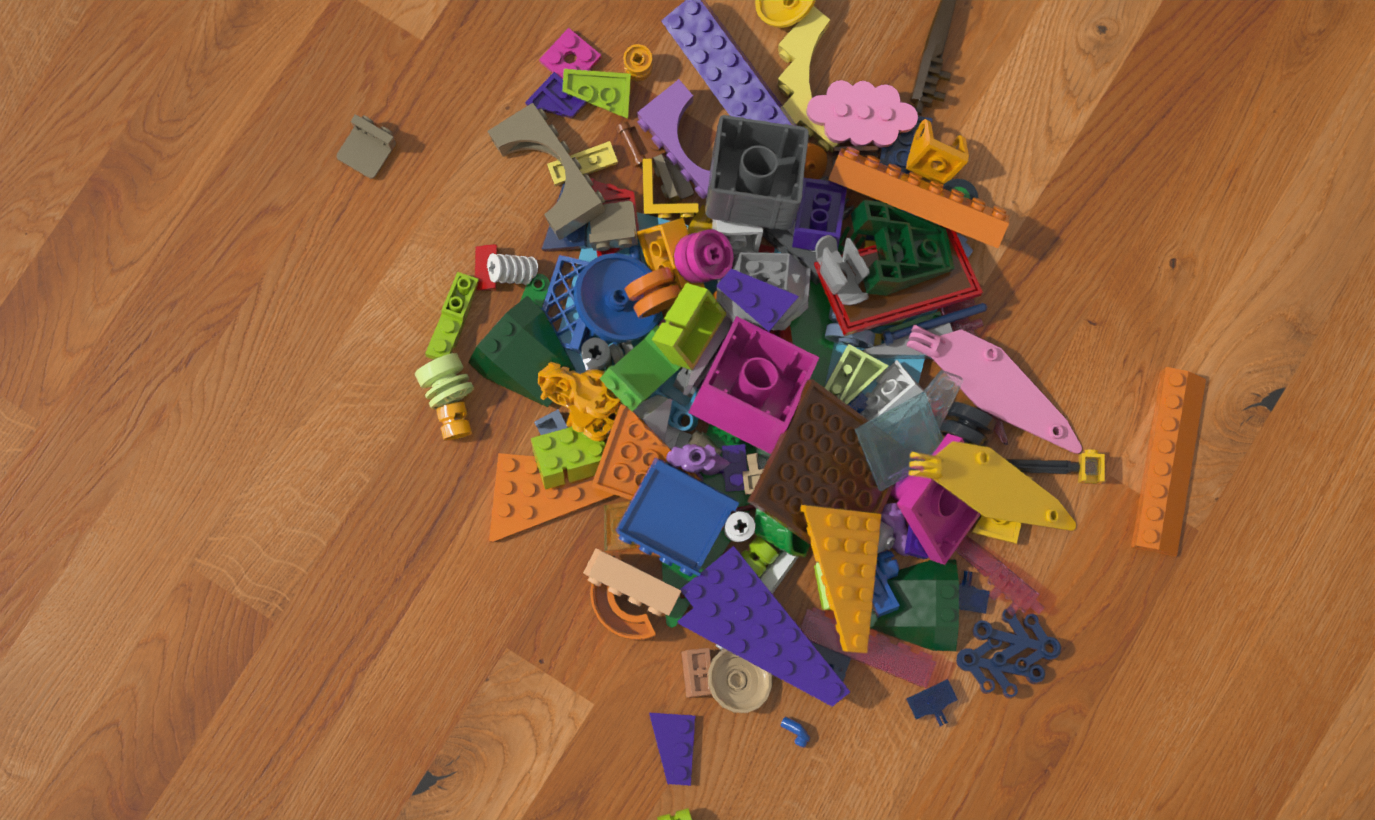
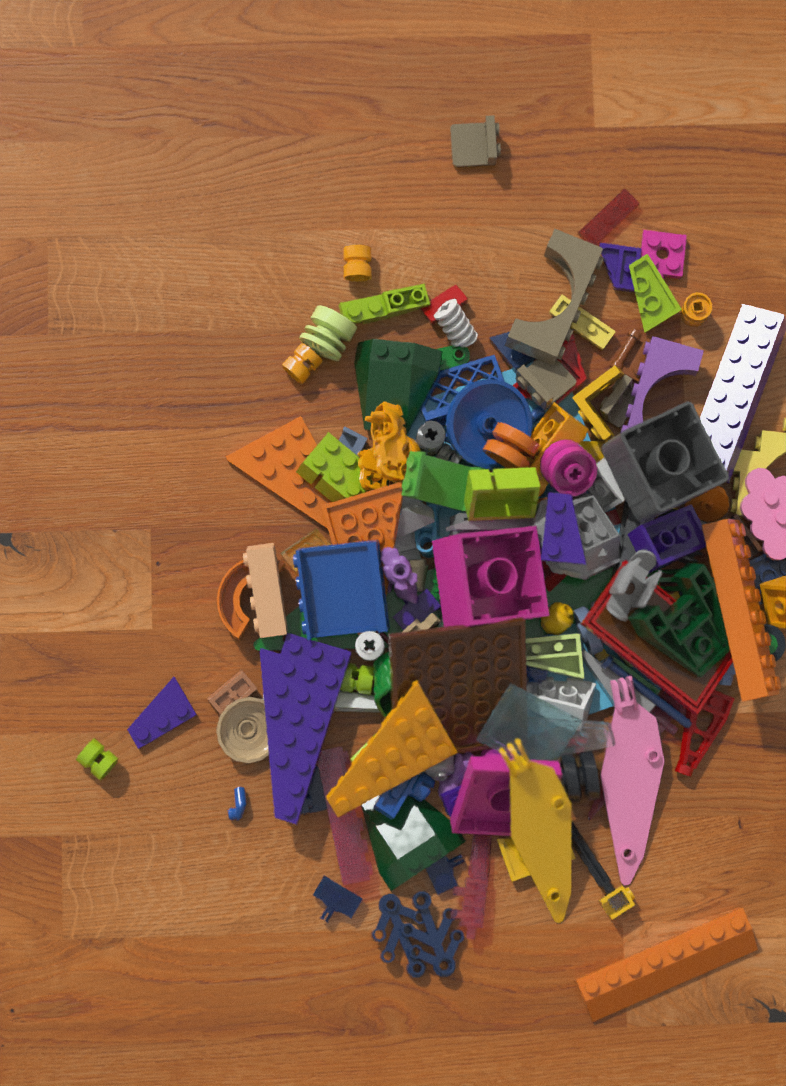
camera: 50 degrees right, 0 degrees up
none -> light orange wheel [344,245,371,282]
none -> yellow head [541,602,574,635]
none -> clear red plate [578,188,640,246]
none -> red plate [674,690,735,777]

